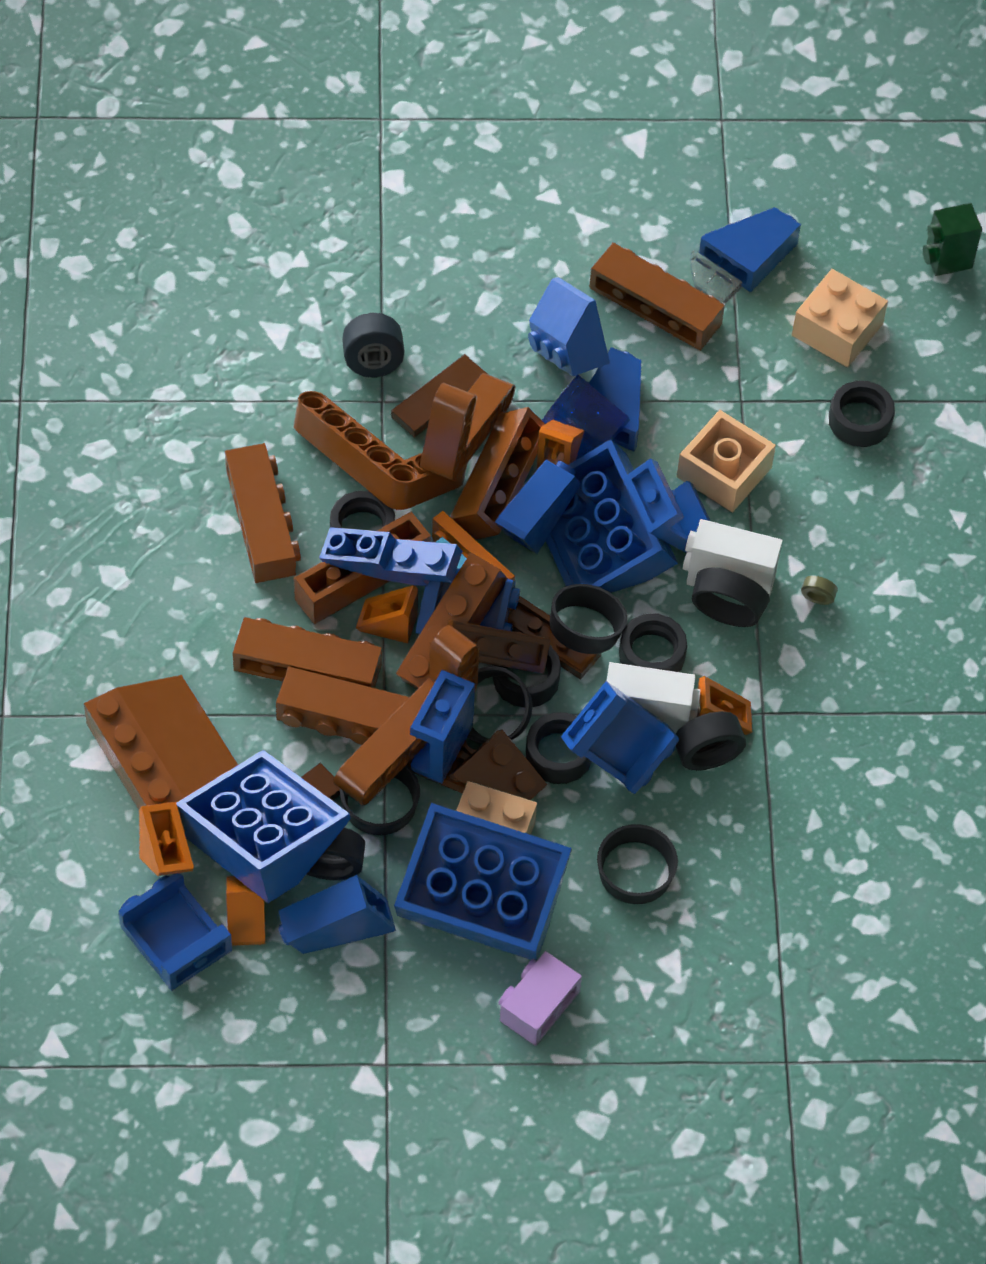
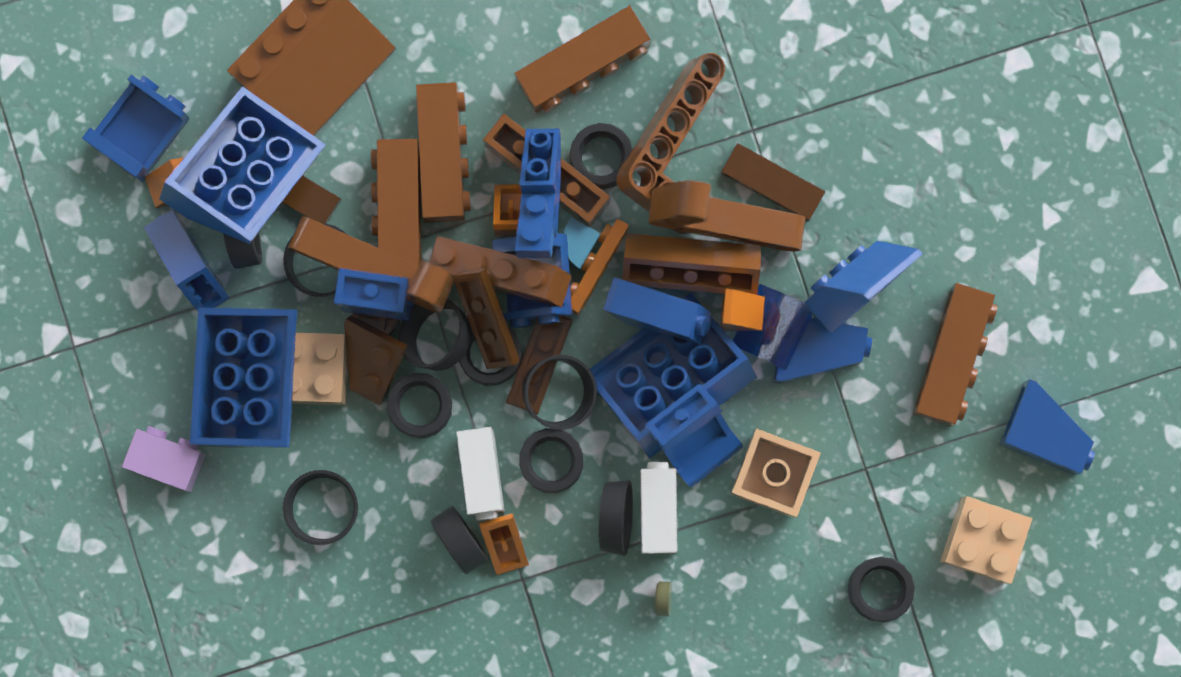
camera: 80 degrees right, 25 degrees up
orange slope [139,802,194,876] -> none
black wheel [342,312,405,378] -> none
blue panel [561,681,679,794] -> none
clear tile [690,250,742,305] -> none
dark green brick [923,203,982,276] -> none

